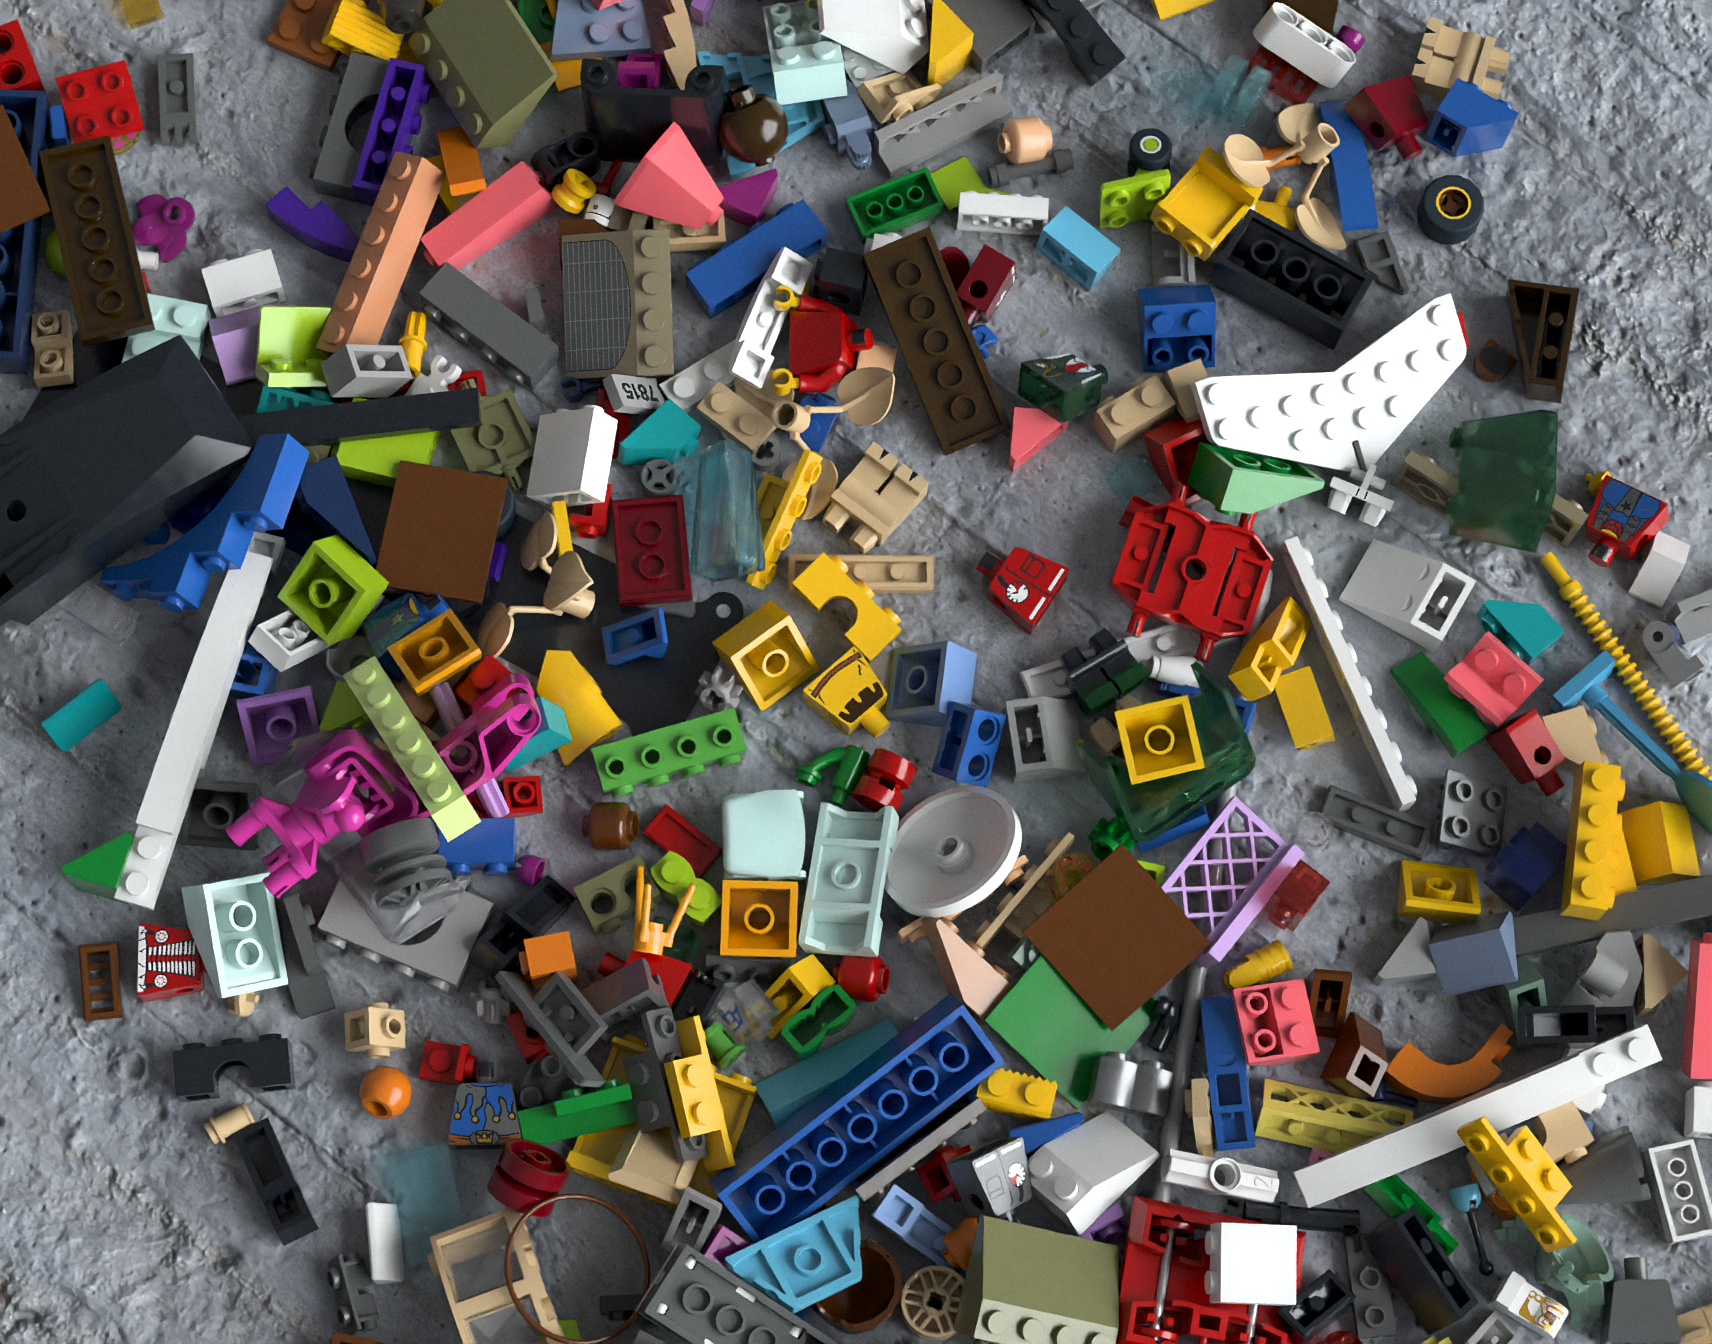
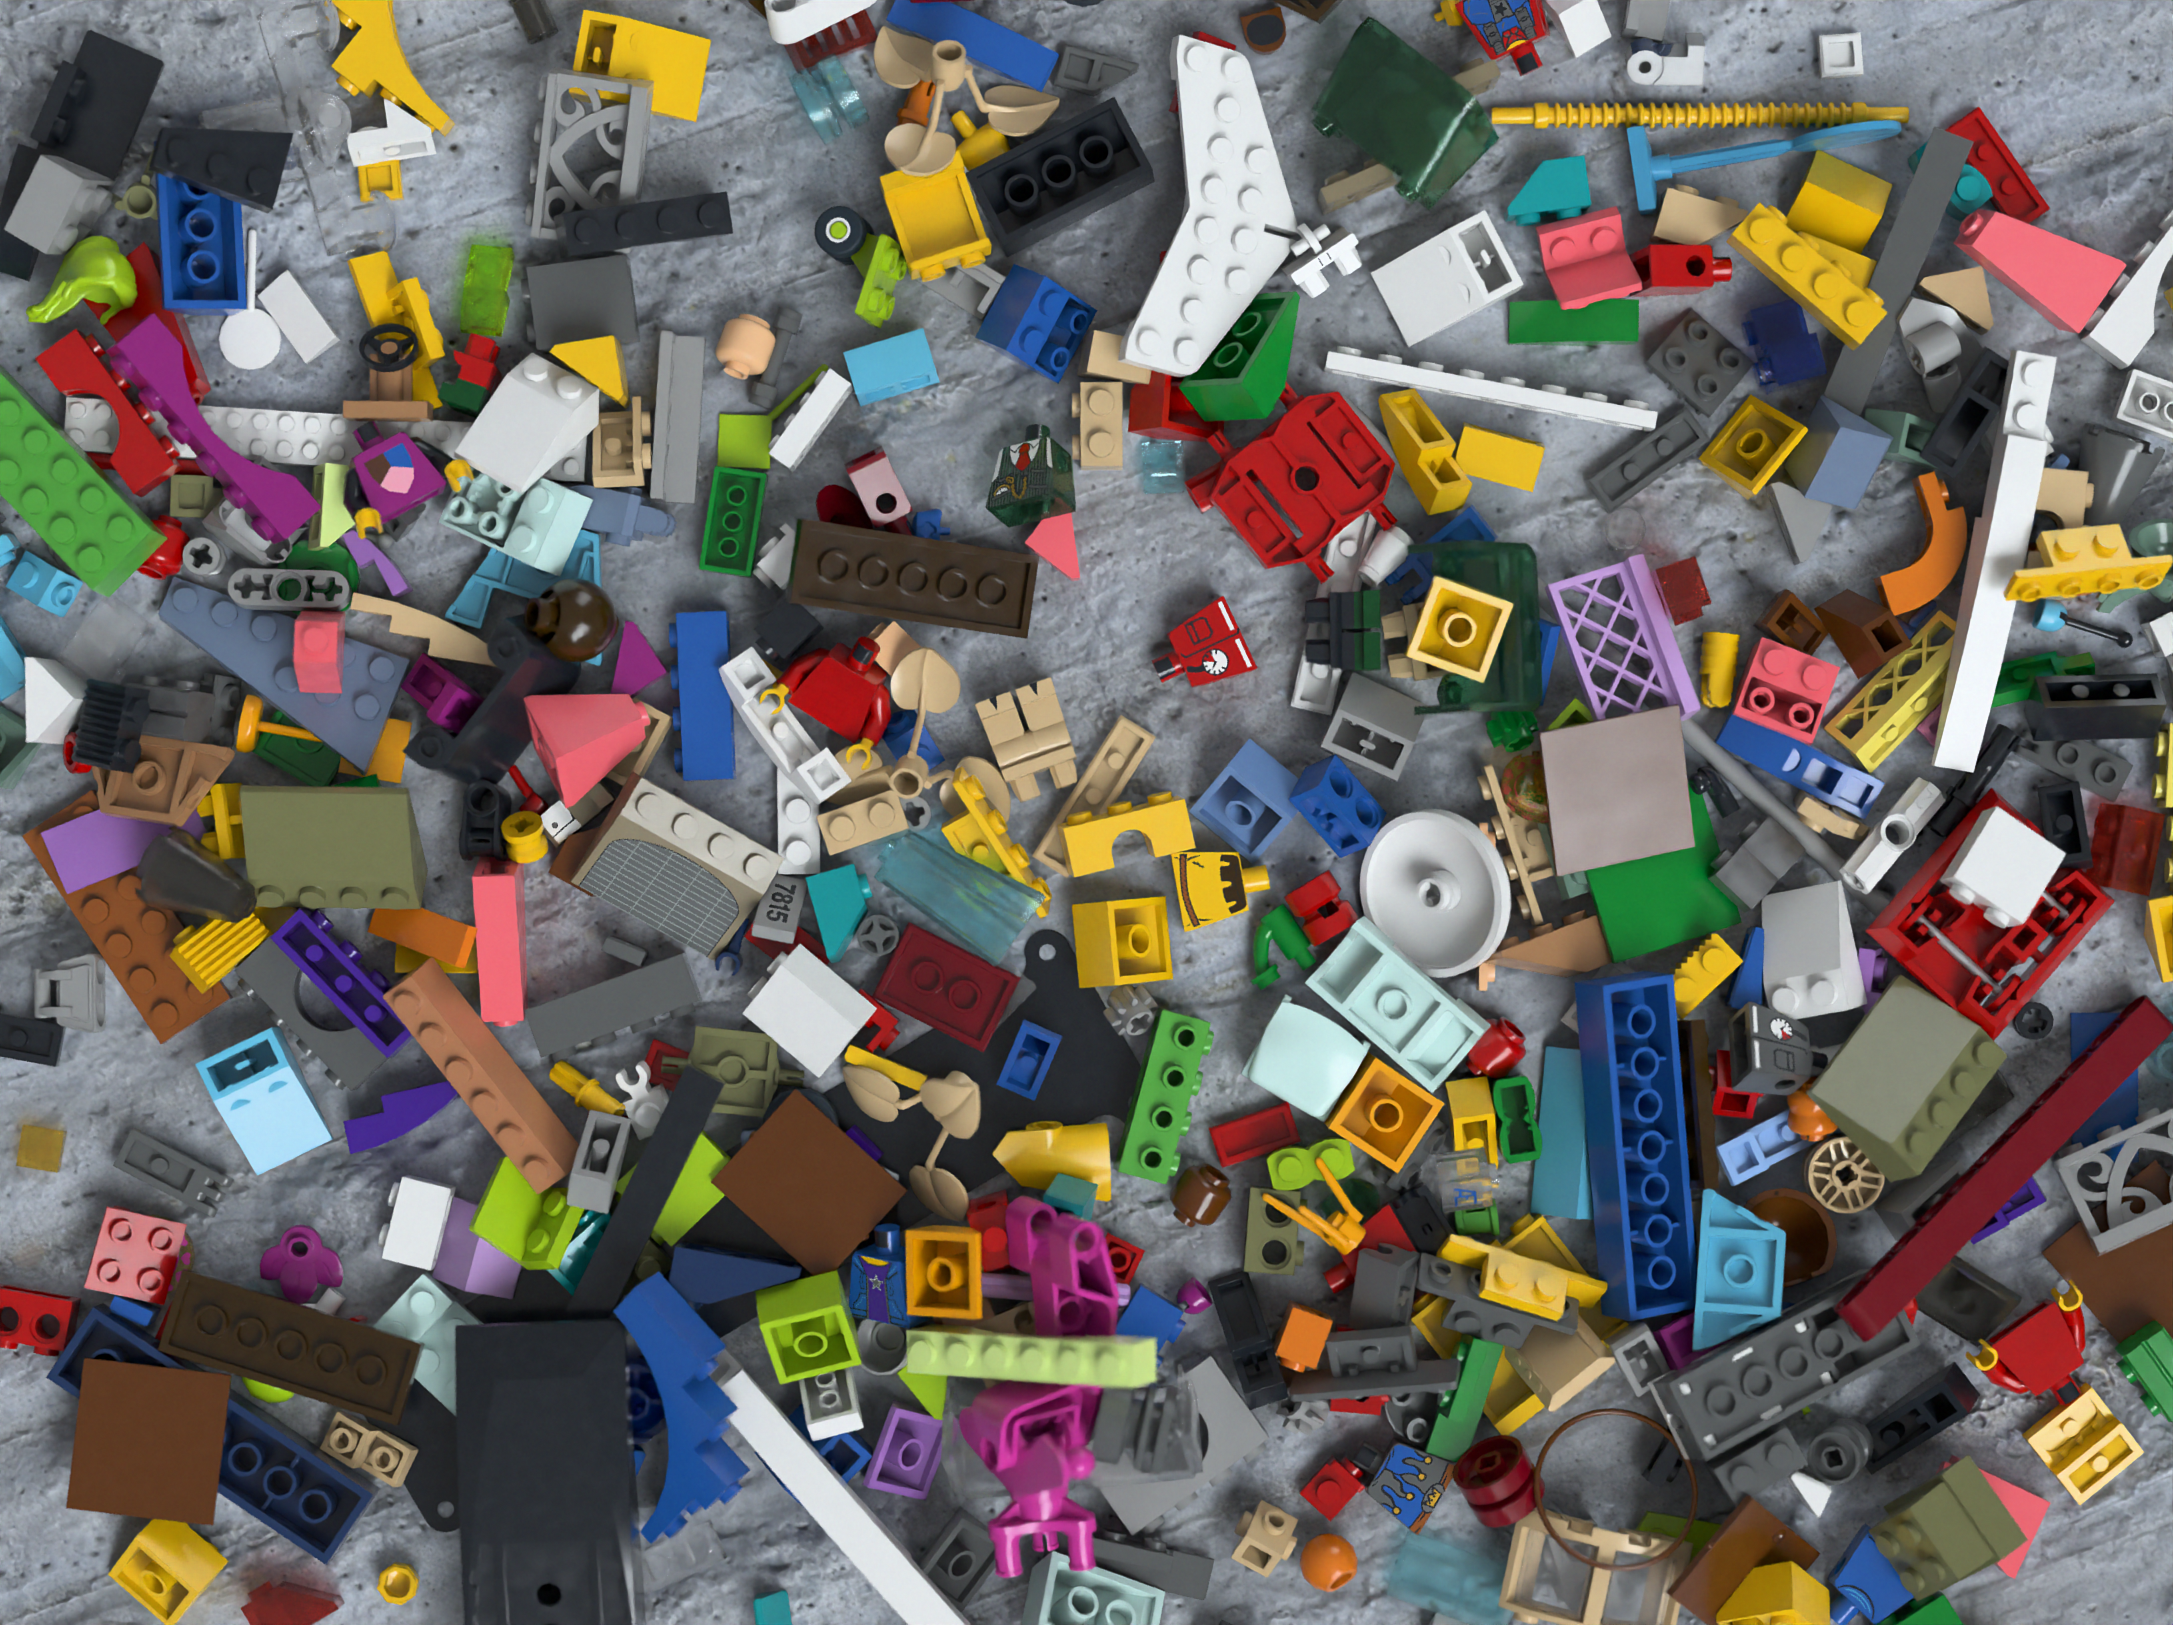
camera: 50 degrees left, 15 degrees up
none -> slope [195,1026,333,1175]

